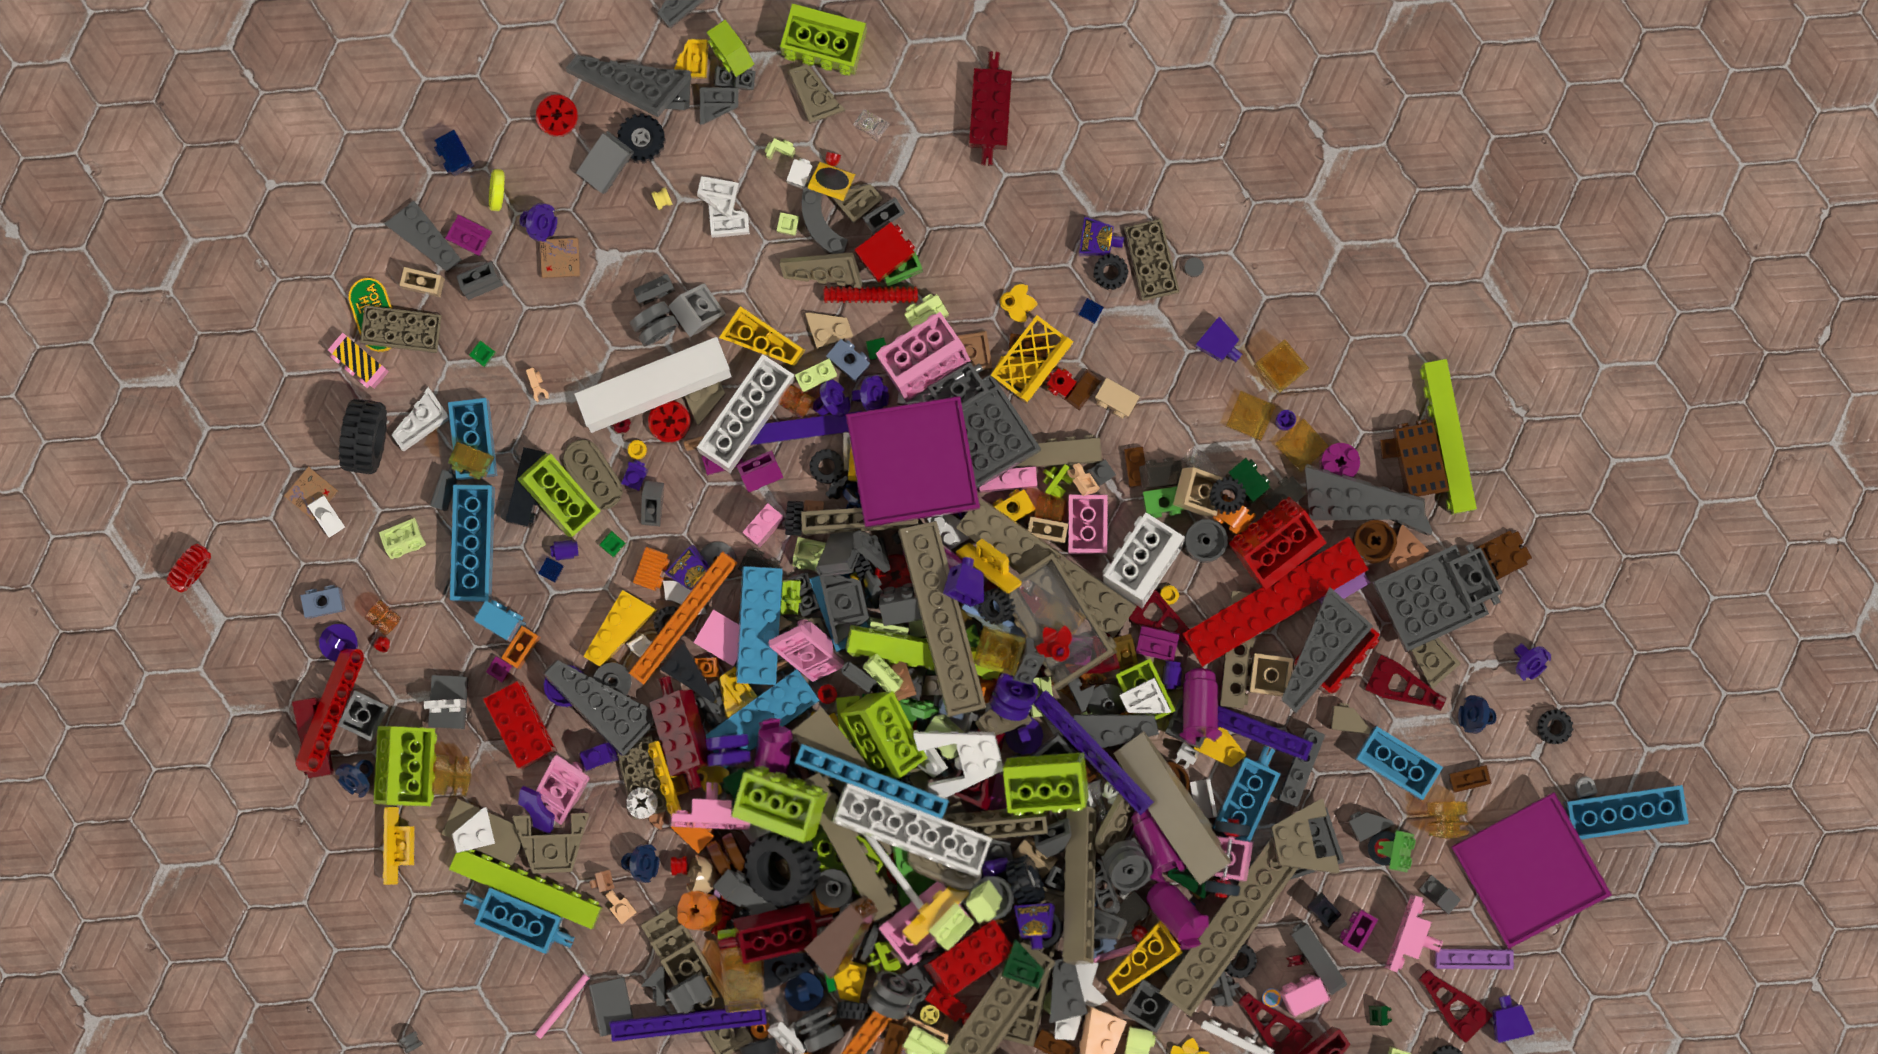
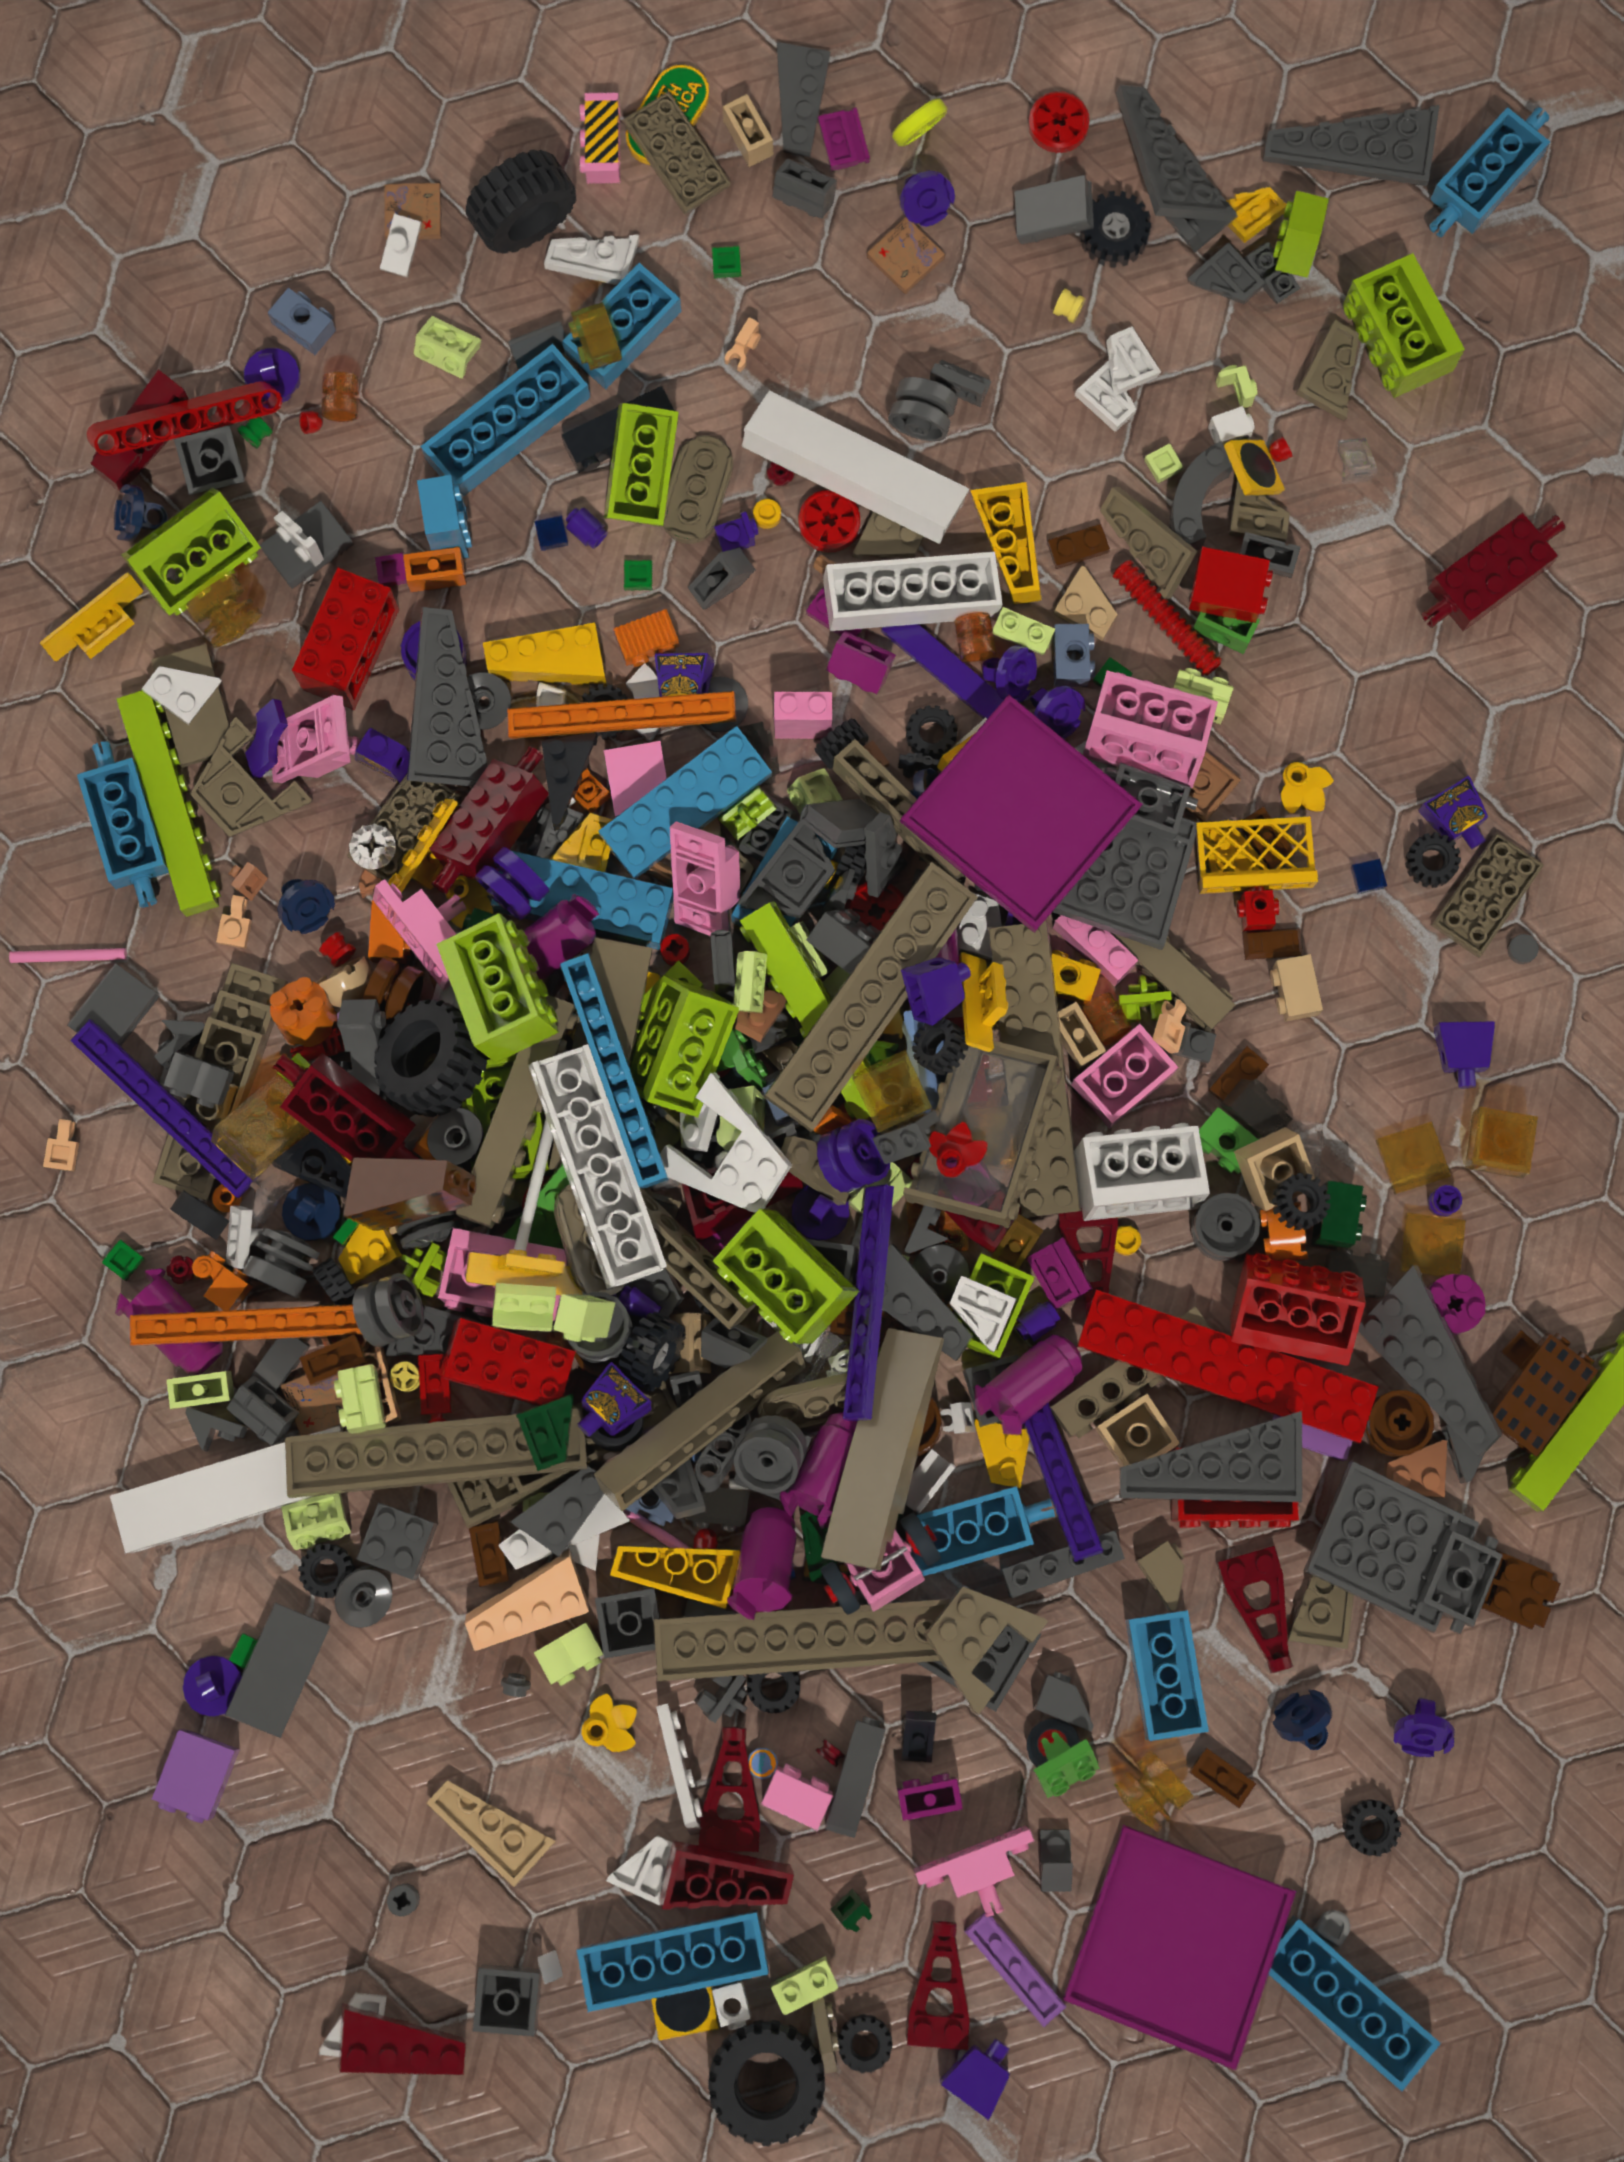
camera: 45 degrees right, 5 degrees down
red gear [167,544,211,593] -> none
clear blue brick [434,129,474,177] -> none
light grey slope [668,283,726,337] -> none
none -> green wheel [237,417,273,449]
none -> reddish brown plate [1047,524,1110,569]

